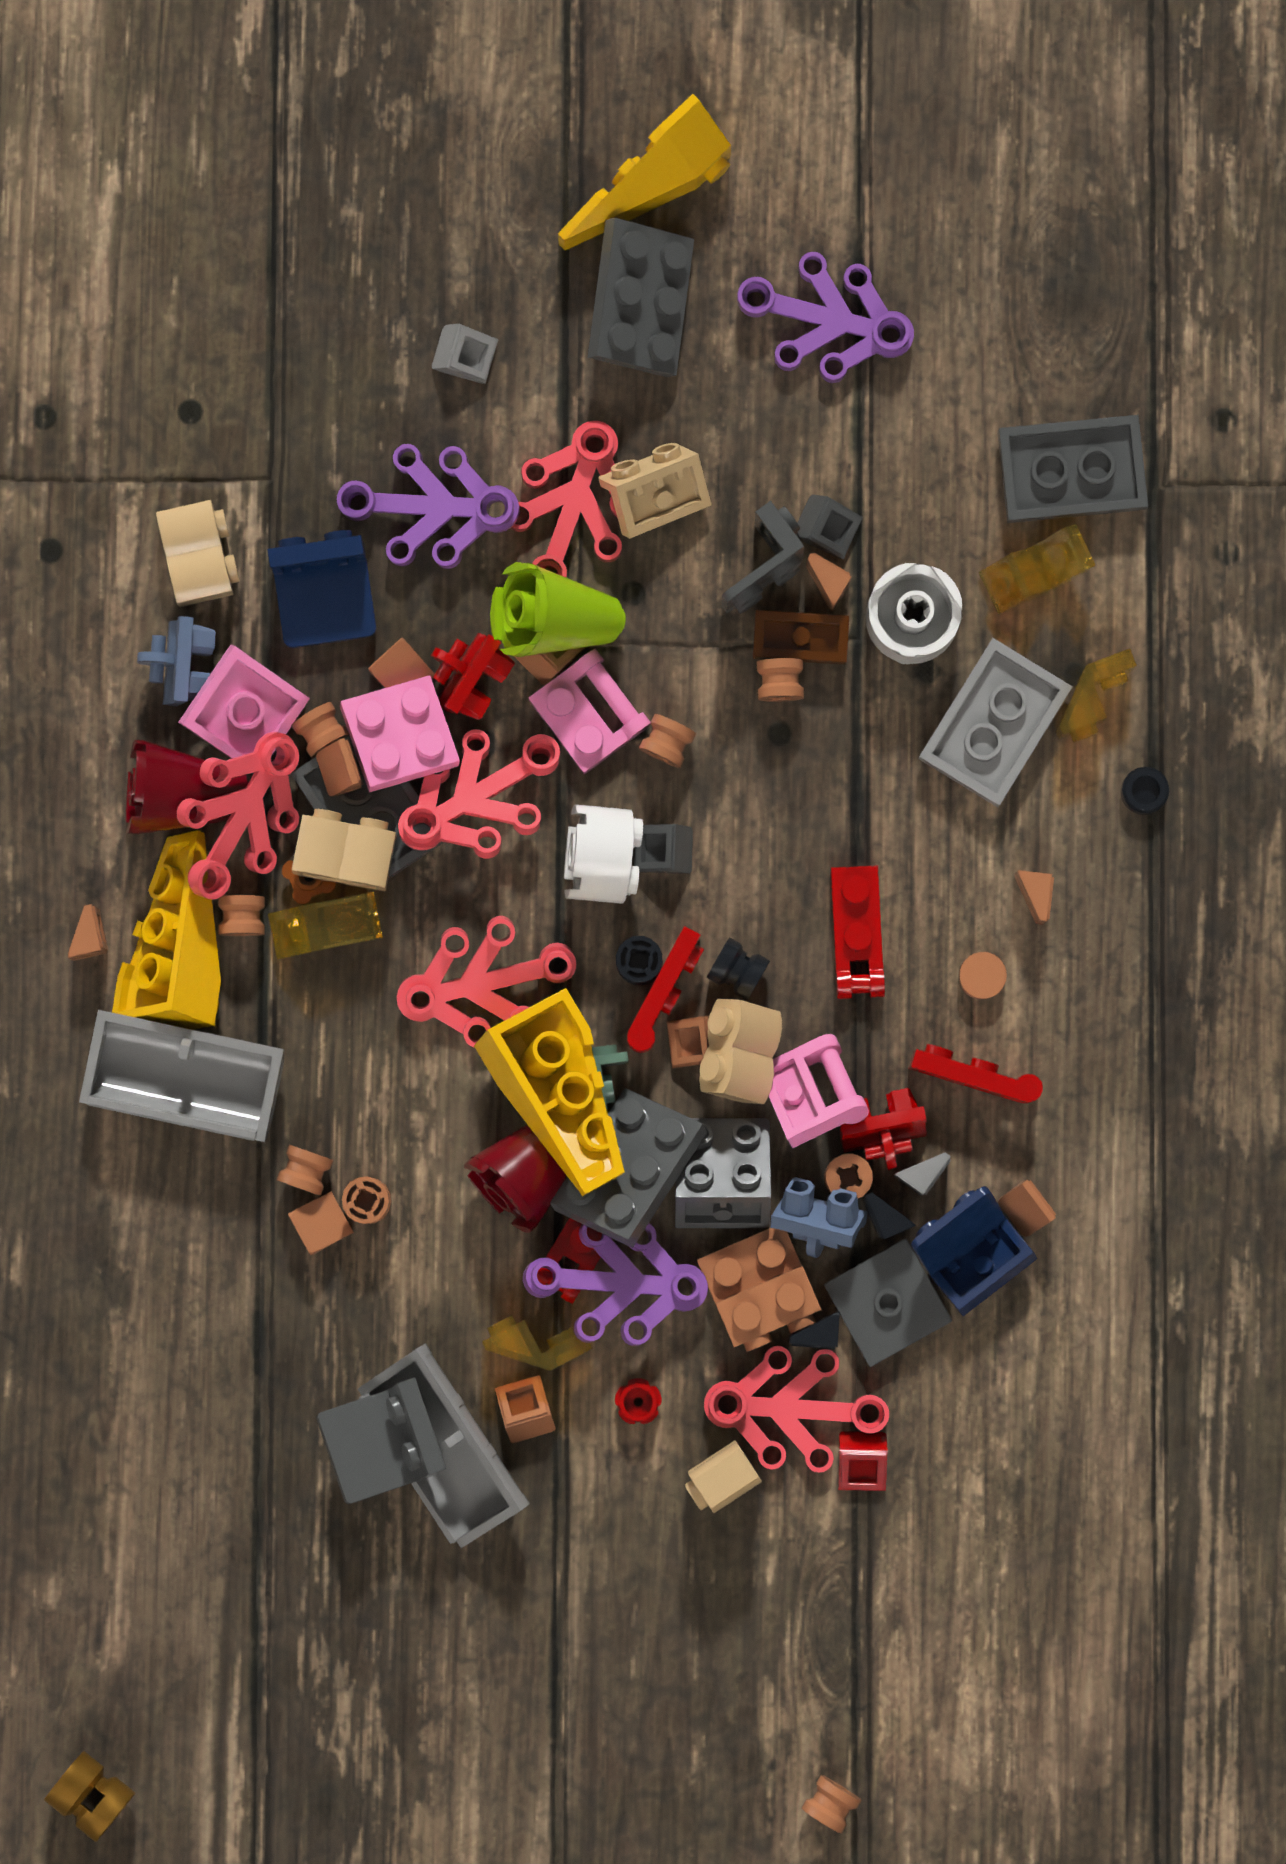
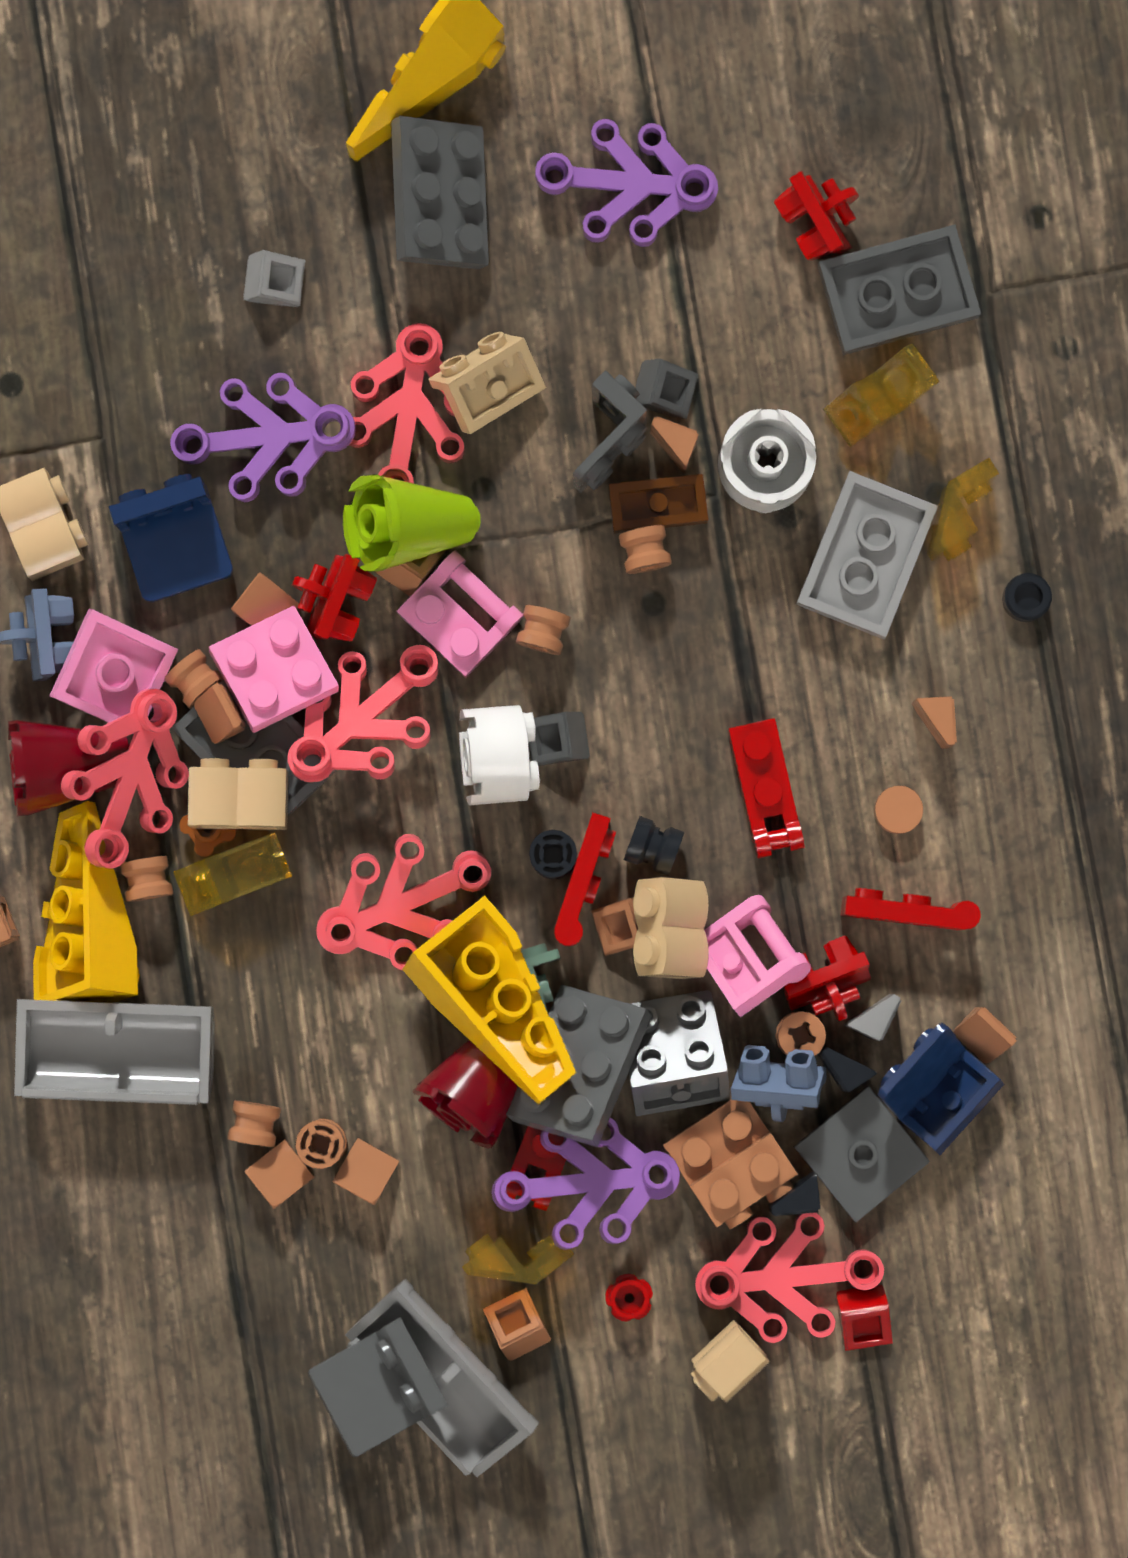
camera: 10 degrees left, 0 degrees up
none -> nougat slope [332,1138,400,1205]
none -> red hips [774,171,859,261]

